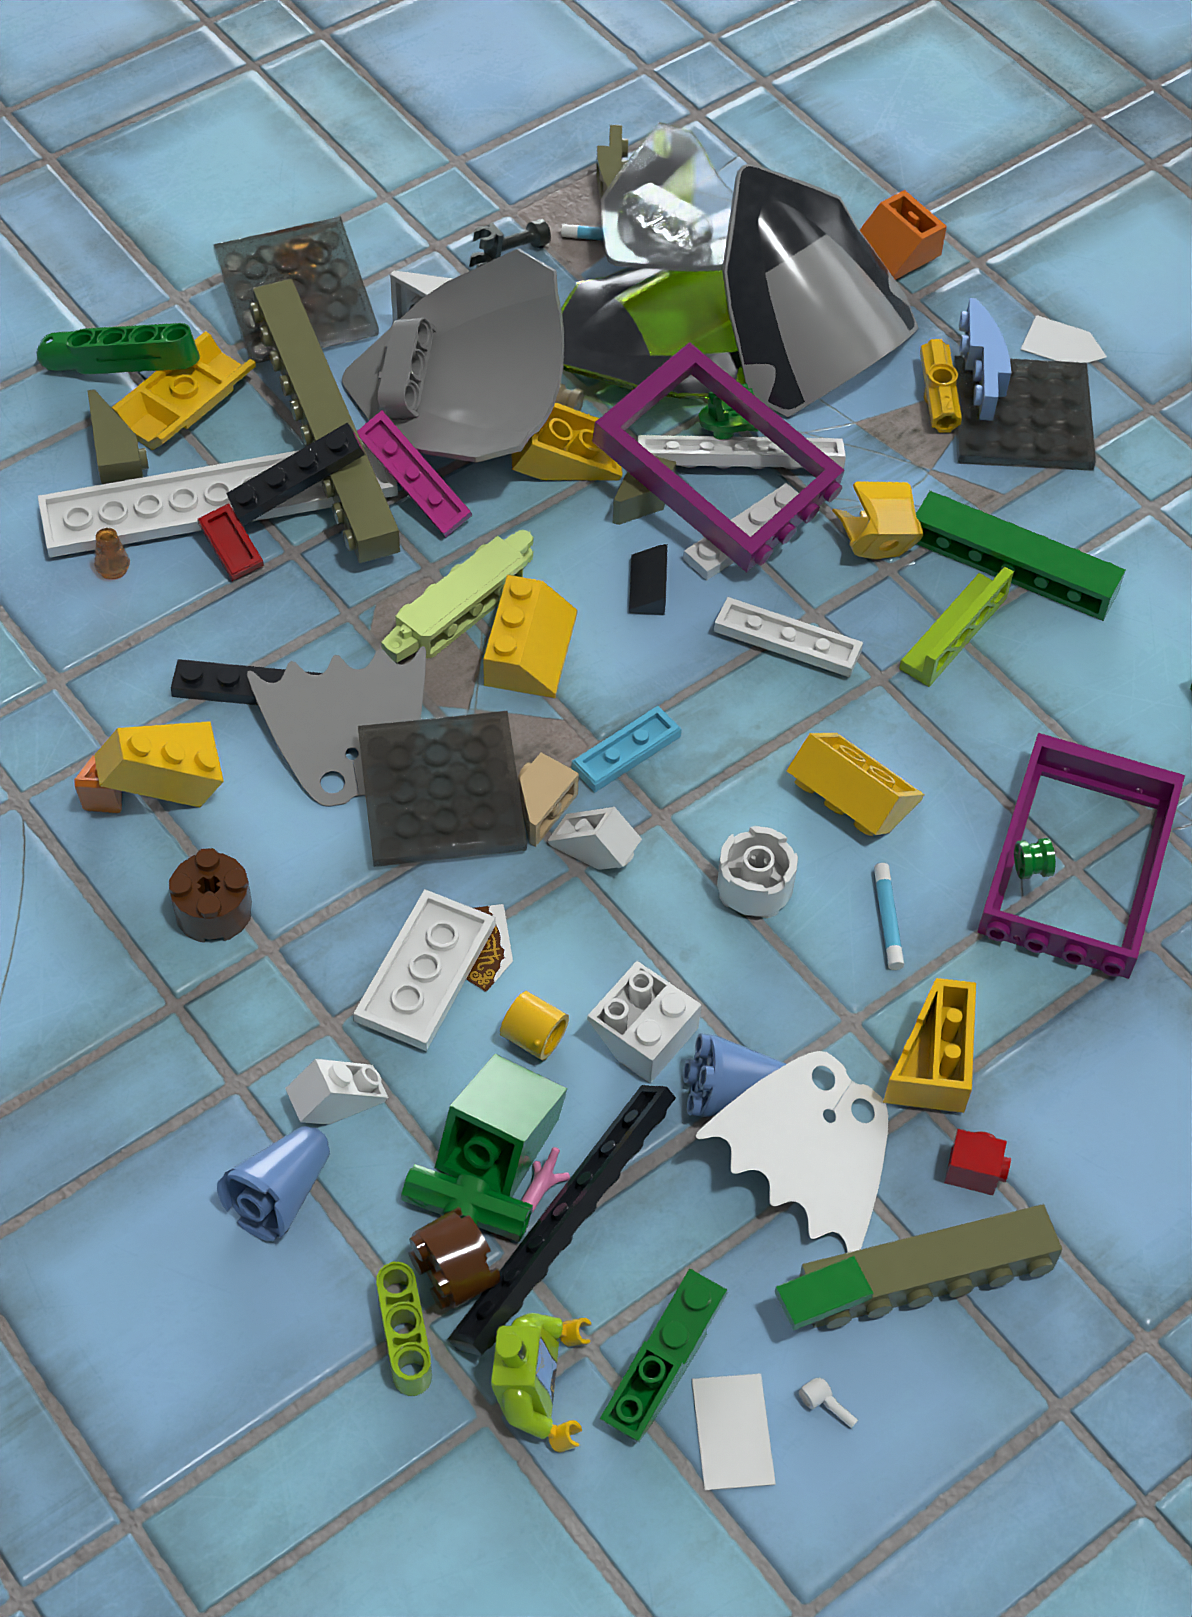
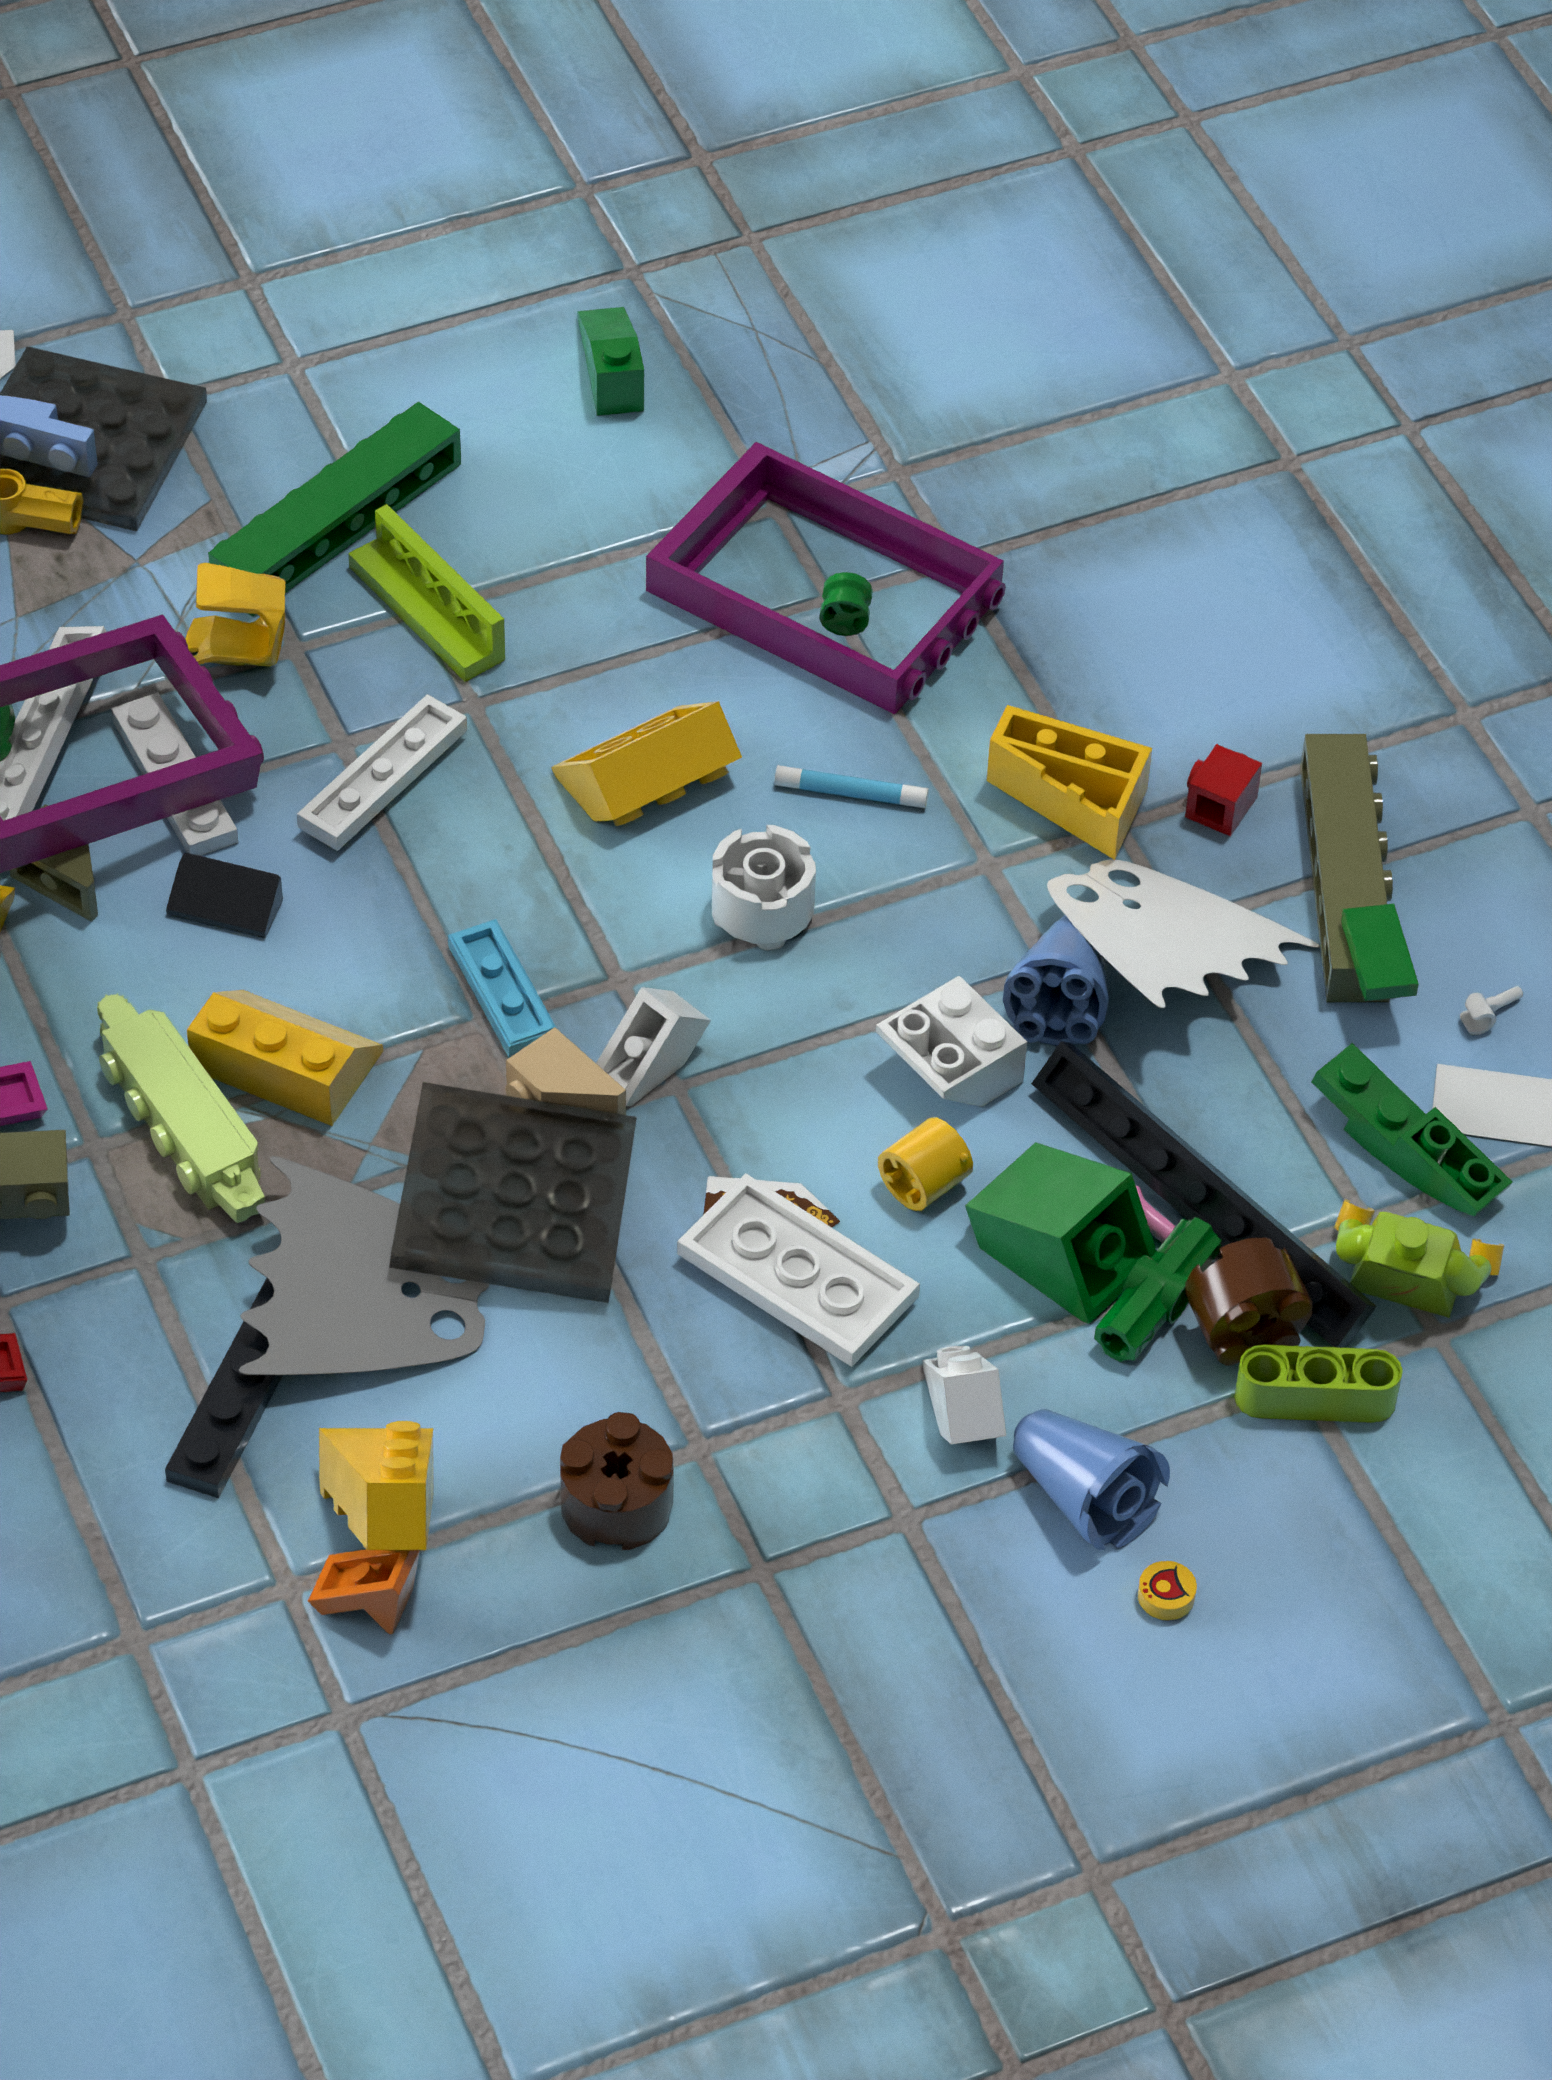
camera: 75 degrees left, 5 degrees down
none -> yellow tile [1138,1561,1197,1620]

